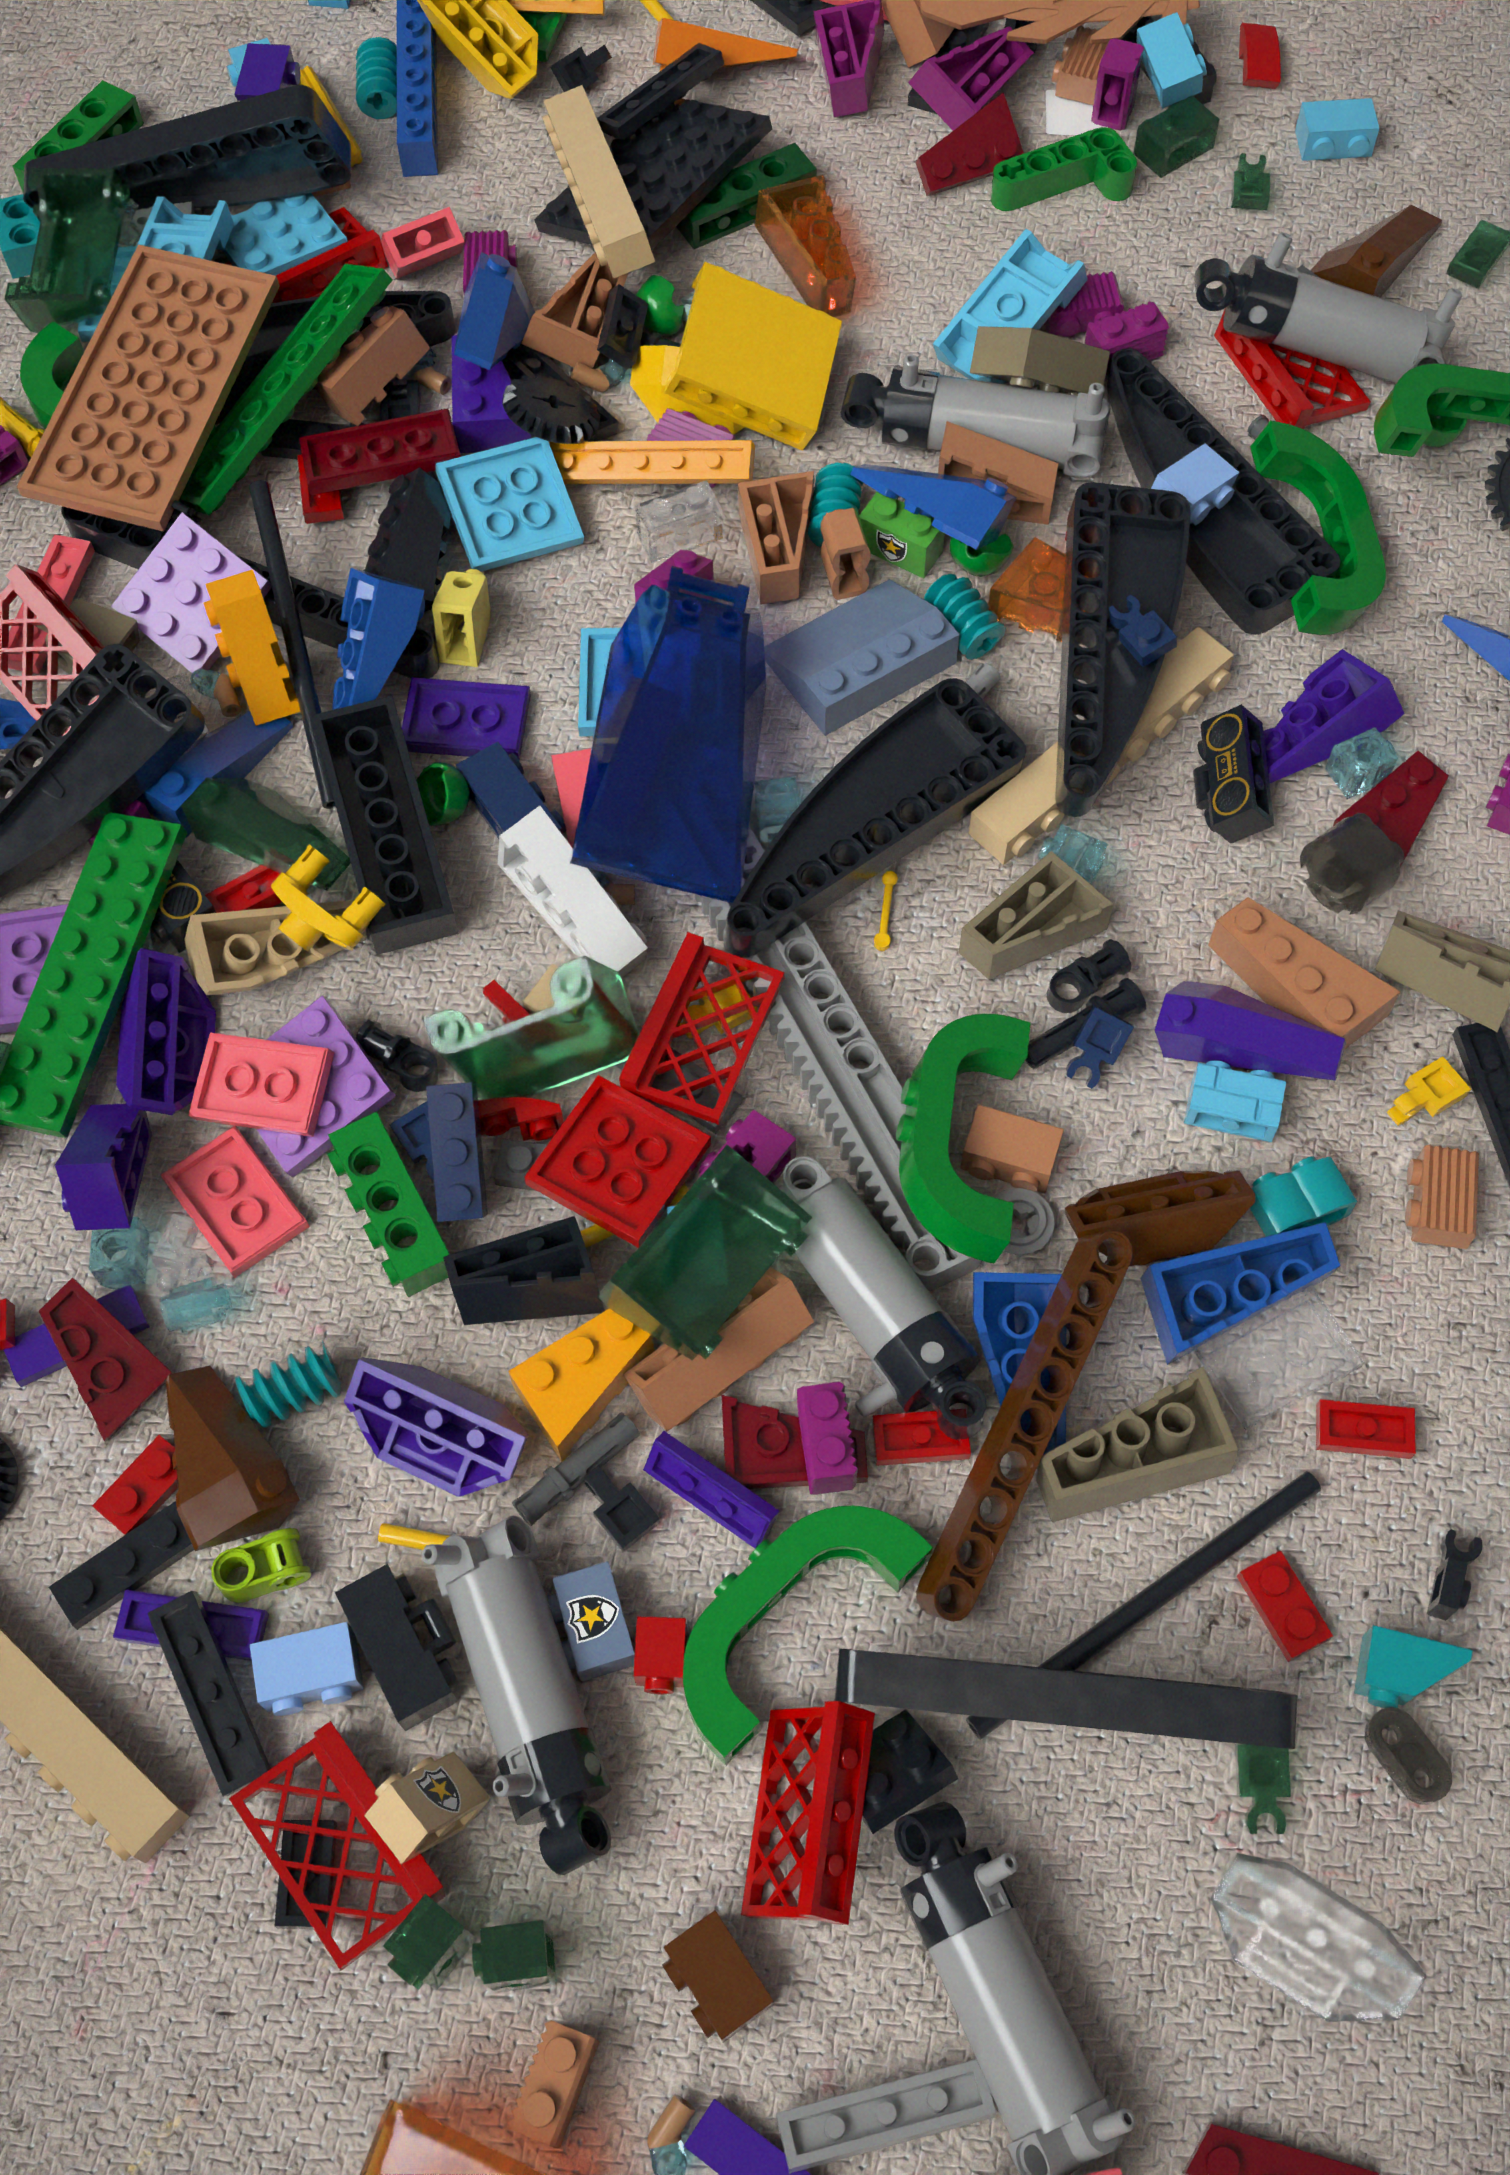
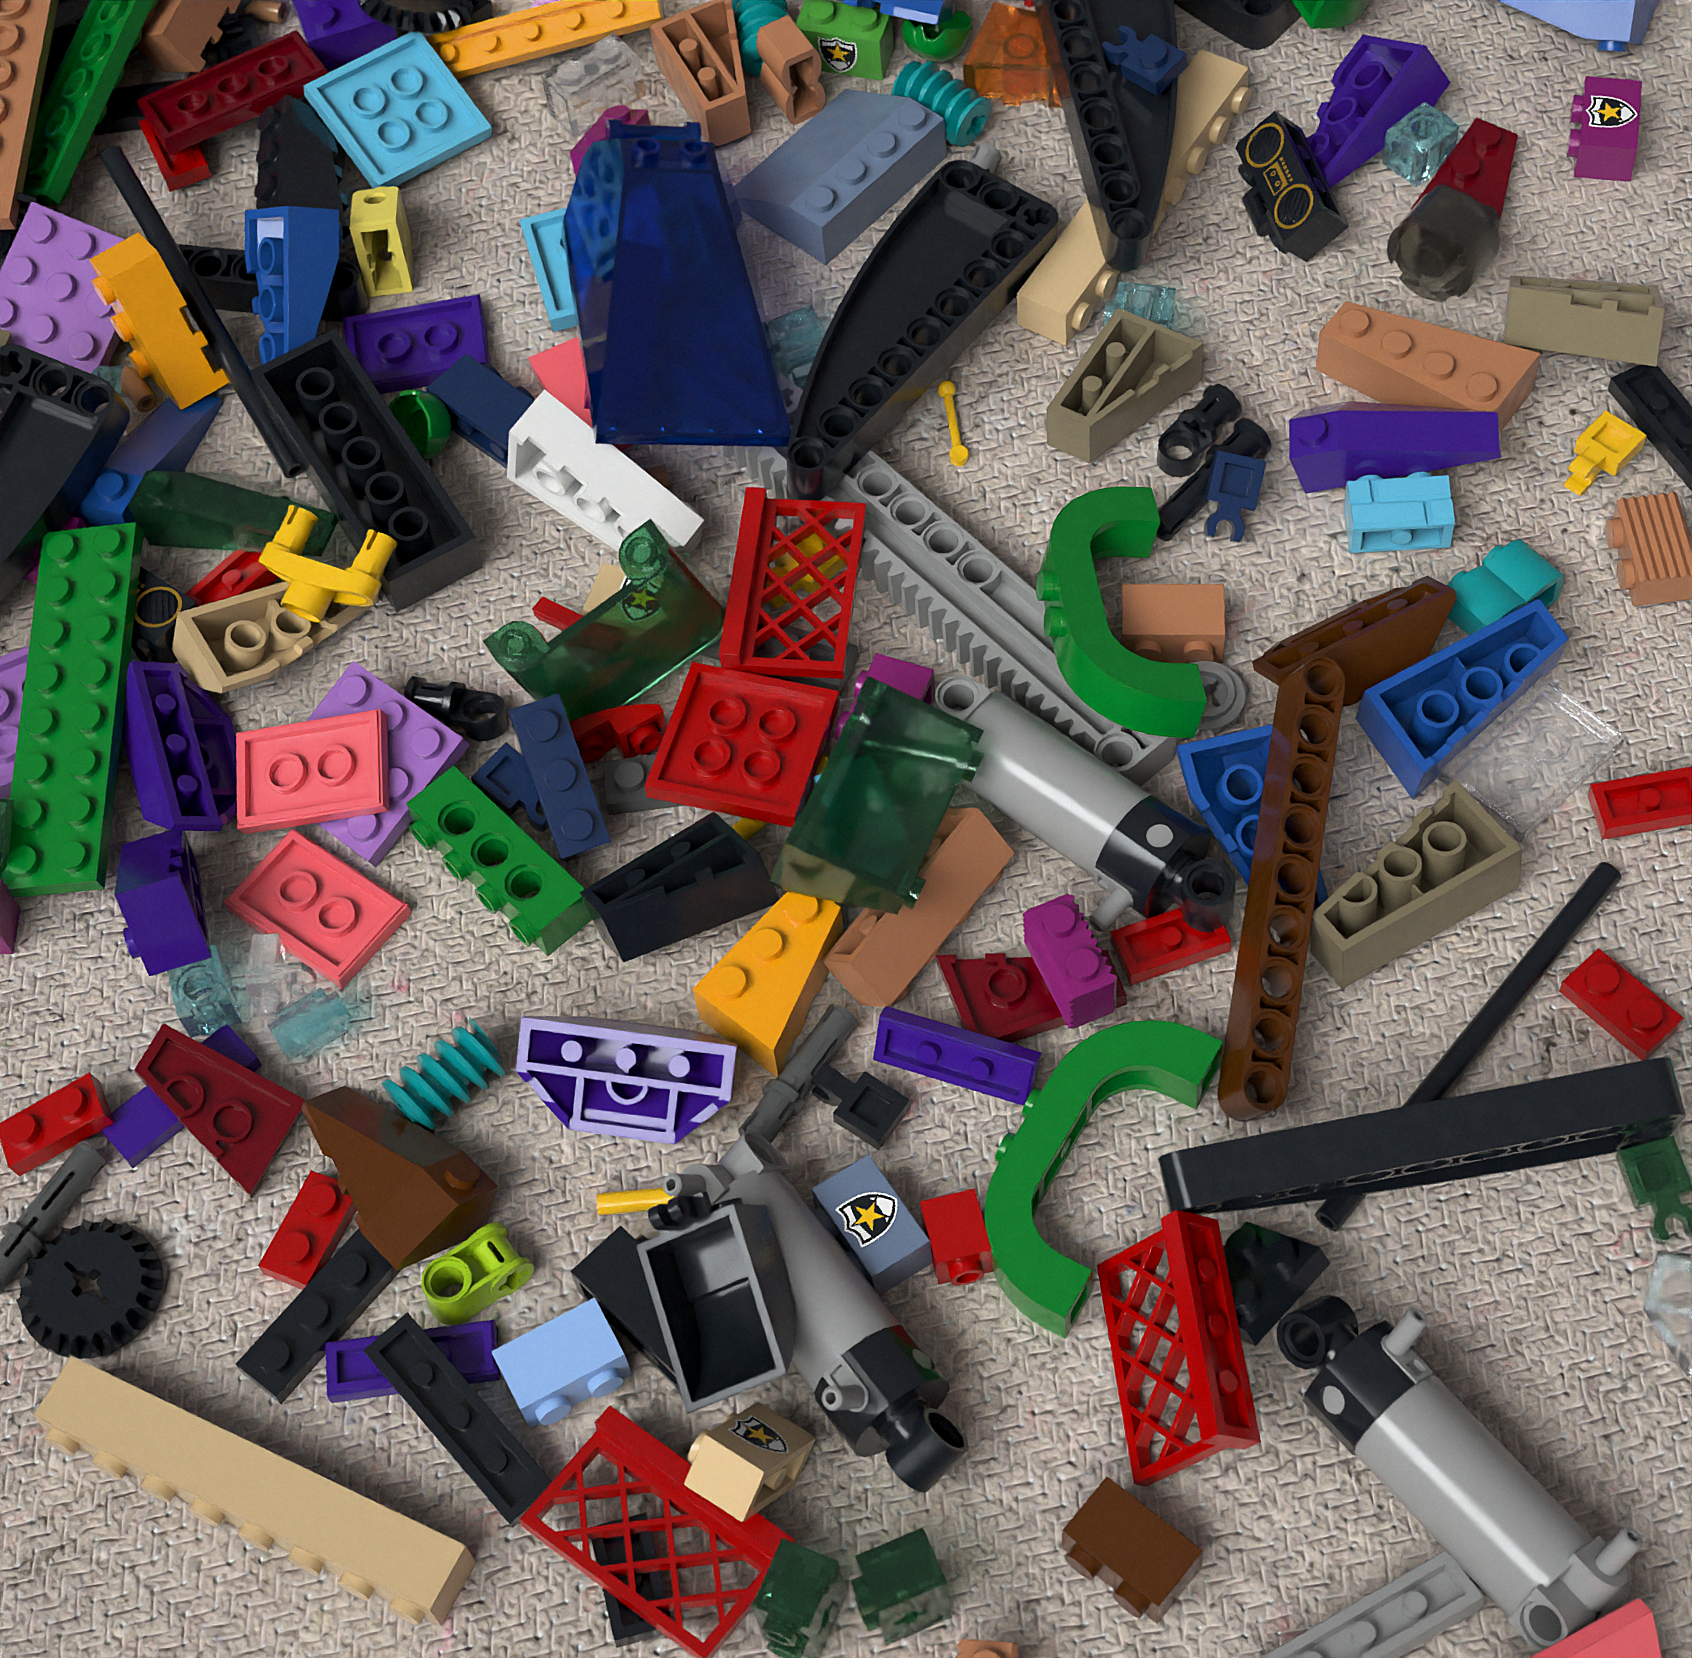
camera: 10 degrees left, 5 degrees down
none -> black piece [636,1192,795,1414]

